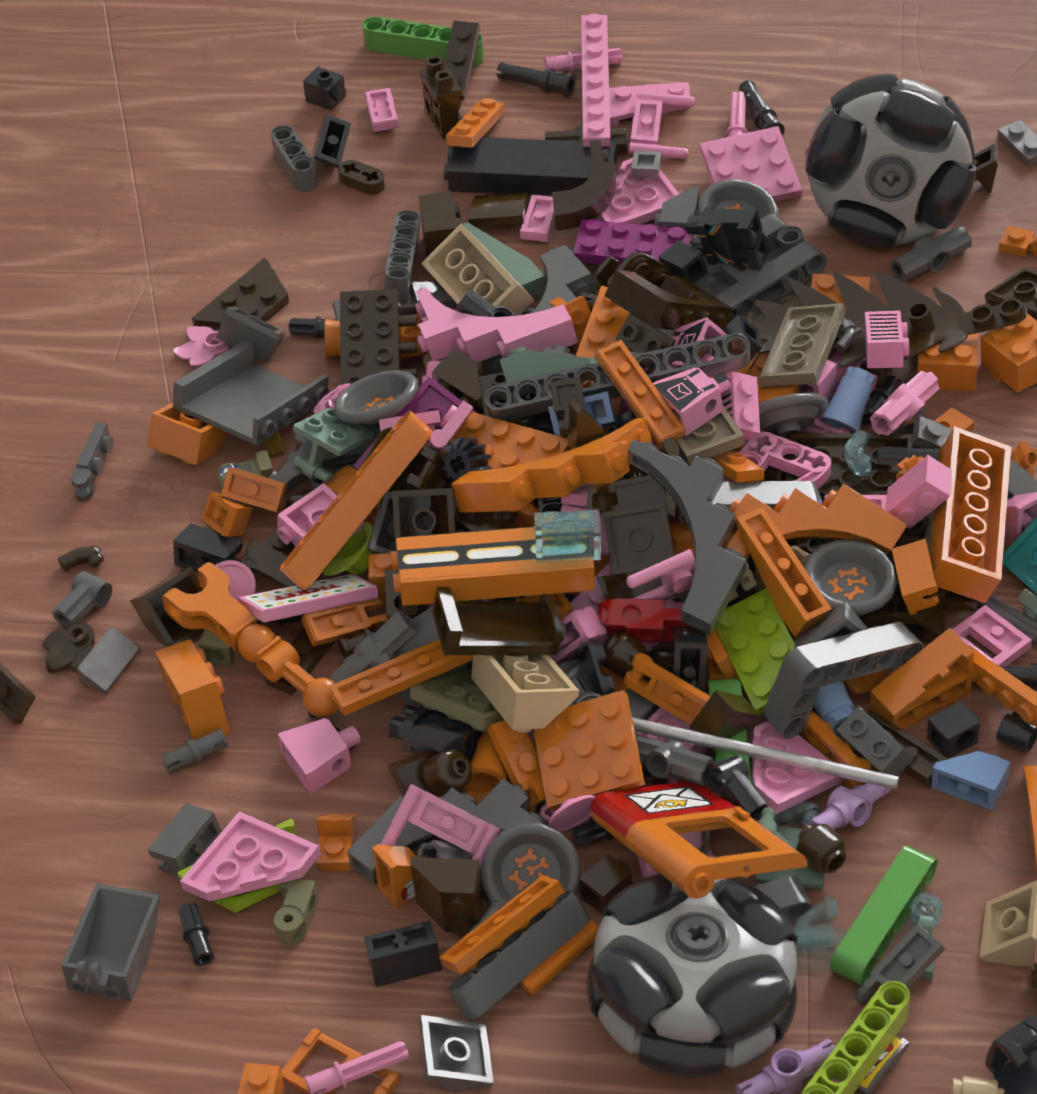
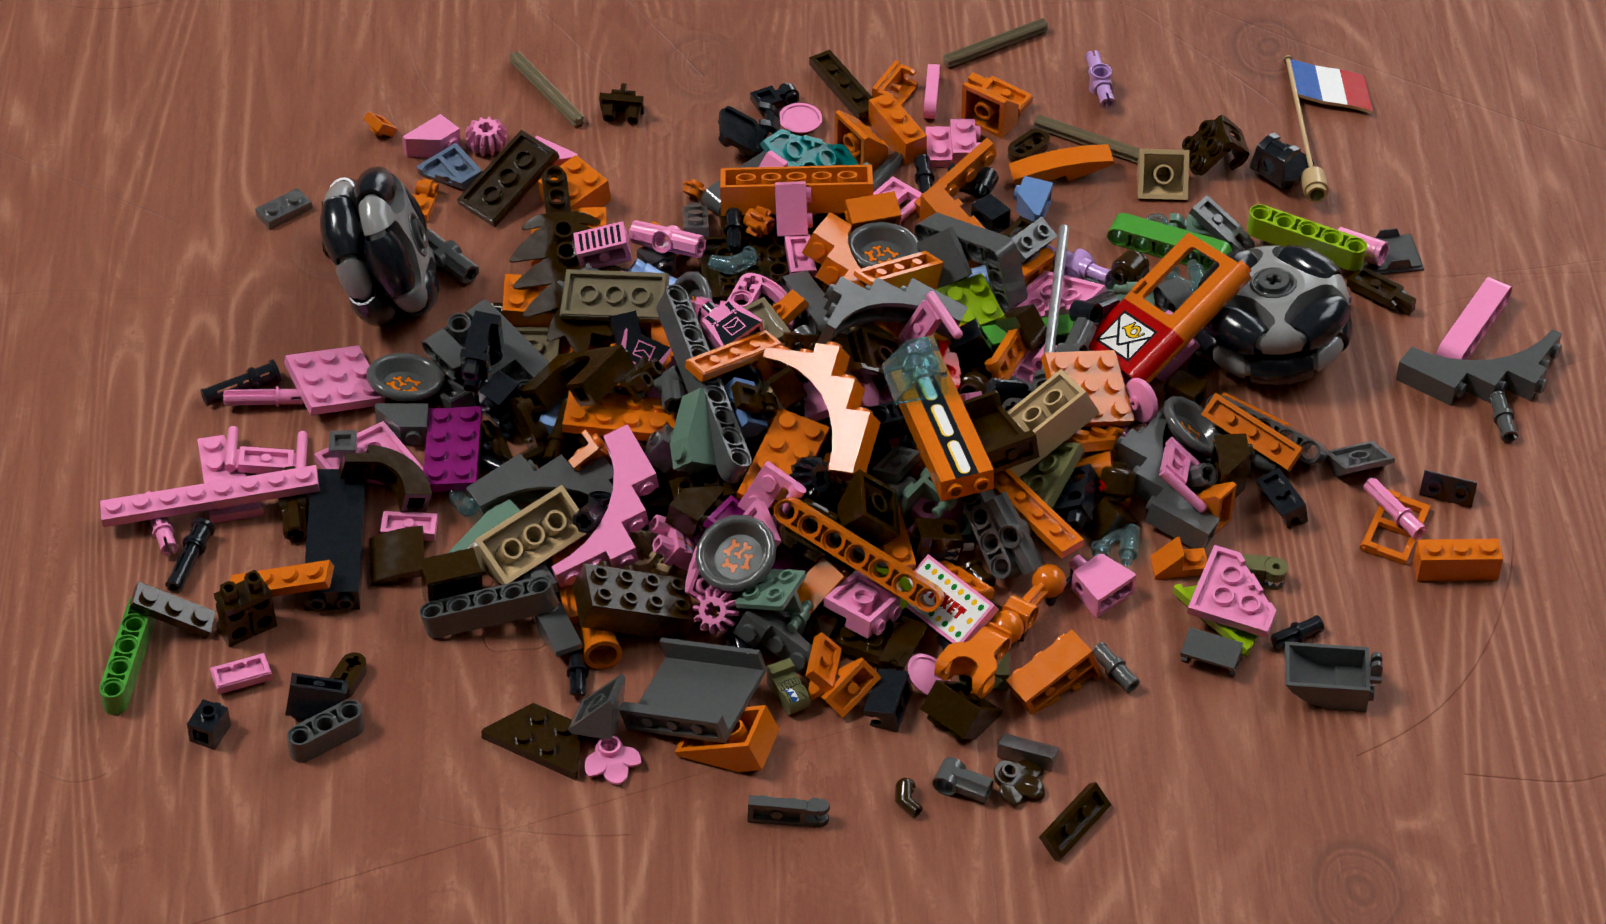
camera: 105 degrees left, 0 degrees up
none -> clear light blue plant [1091,524,1141,566]

